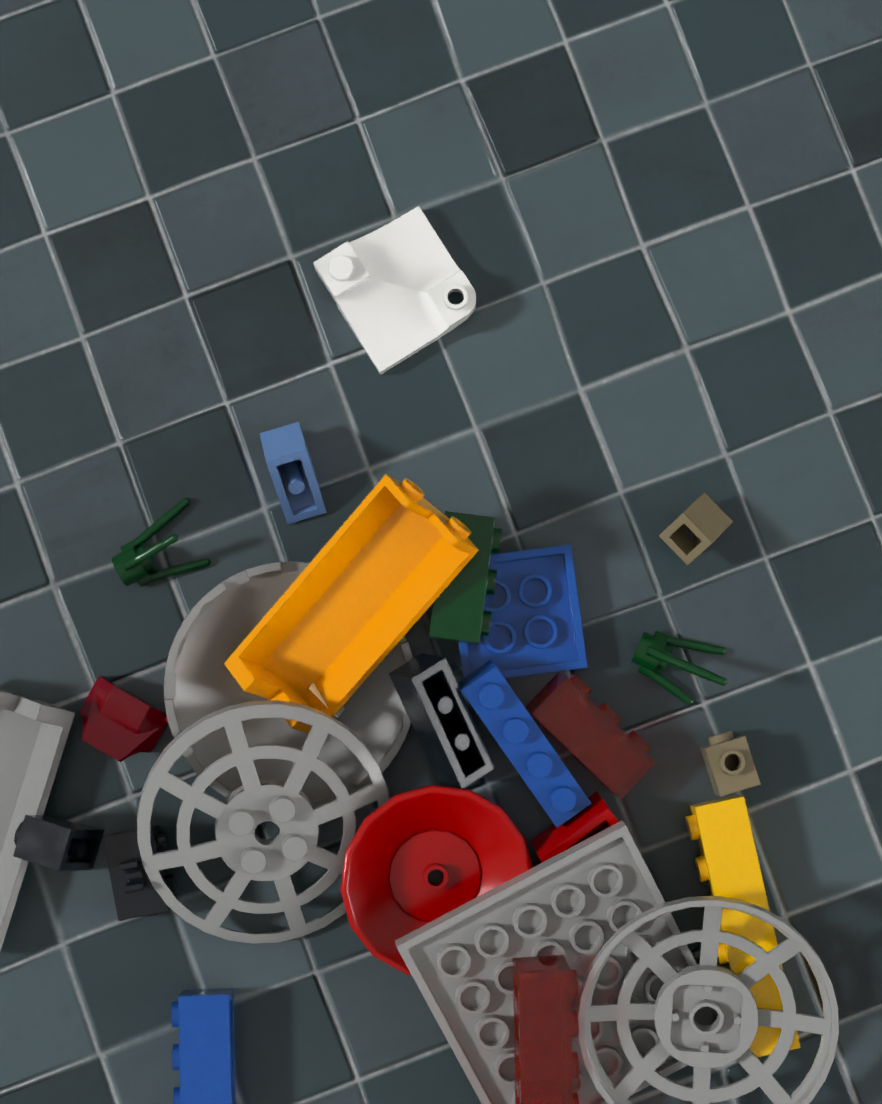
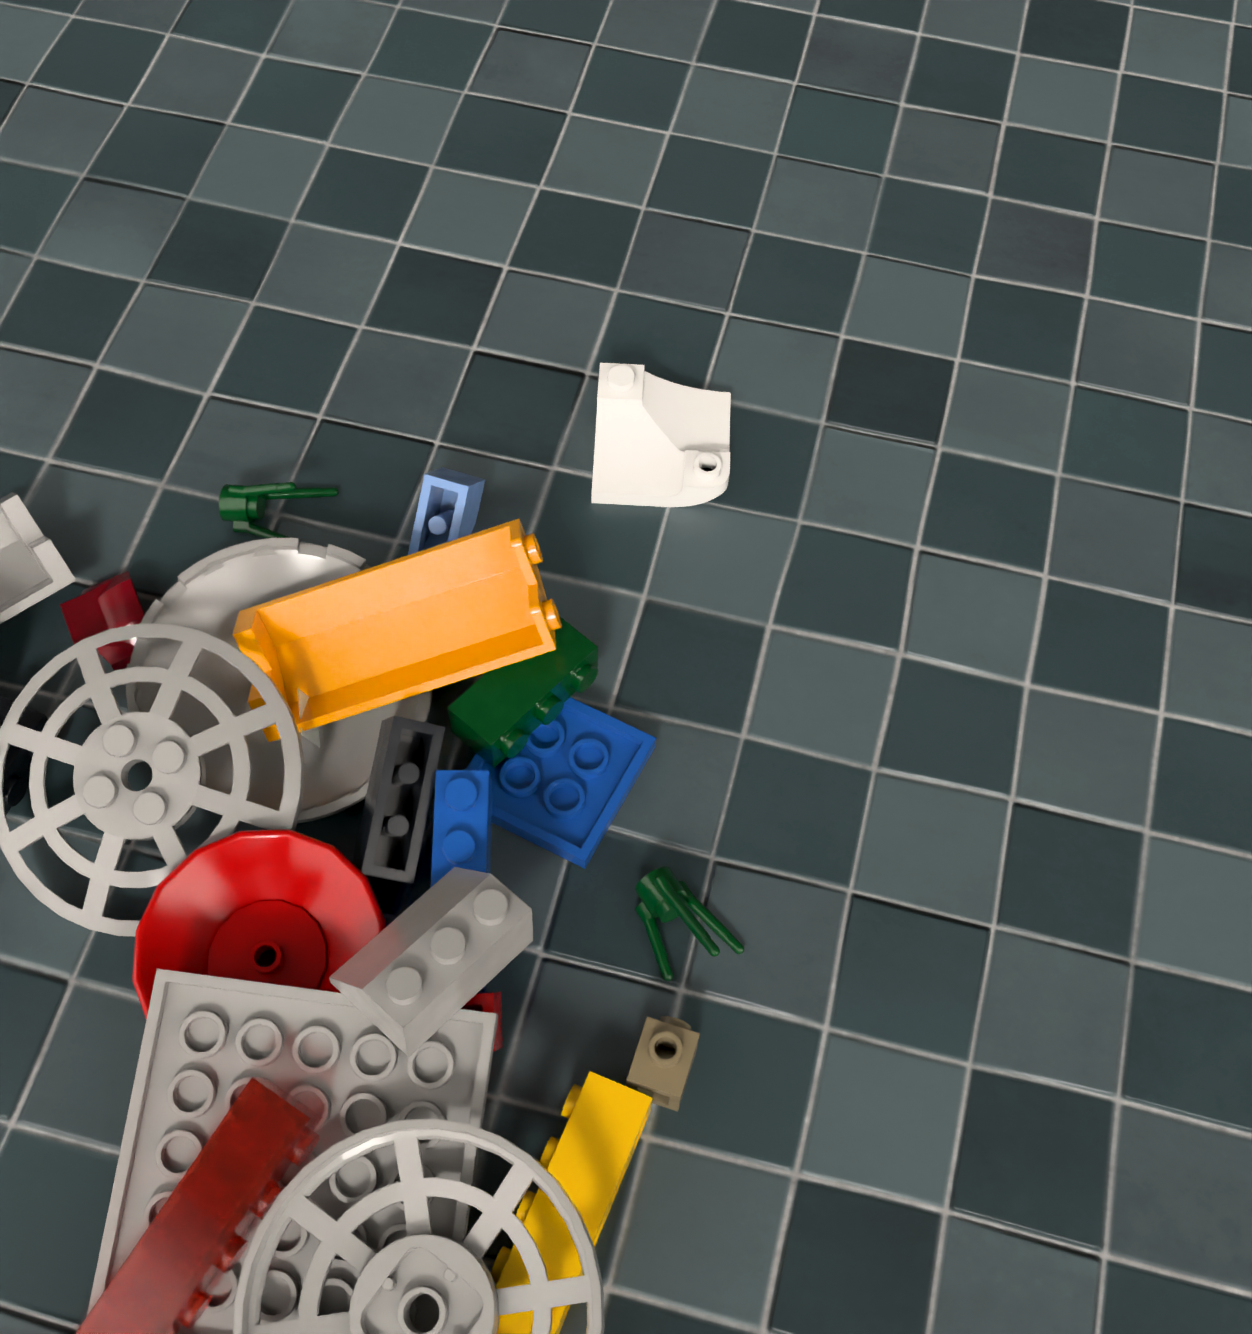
camera: 30 degrees right, 25 degrees down
clear red brick [525,672,655,799] -> none
dark tan brick [659,492,733,566] -> none
none -> light grey slope [329,867,533,1057]

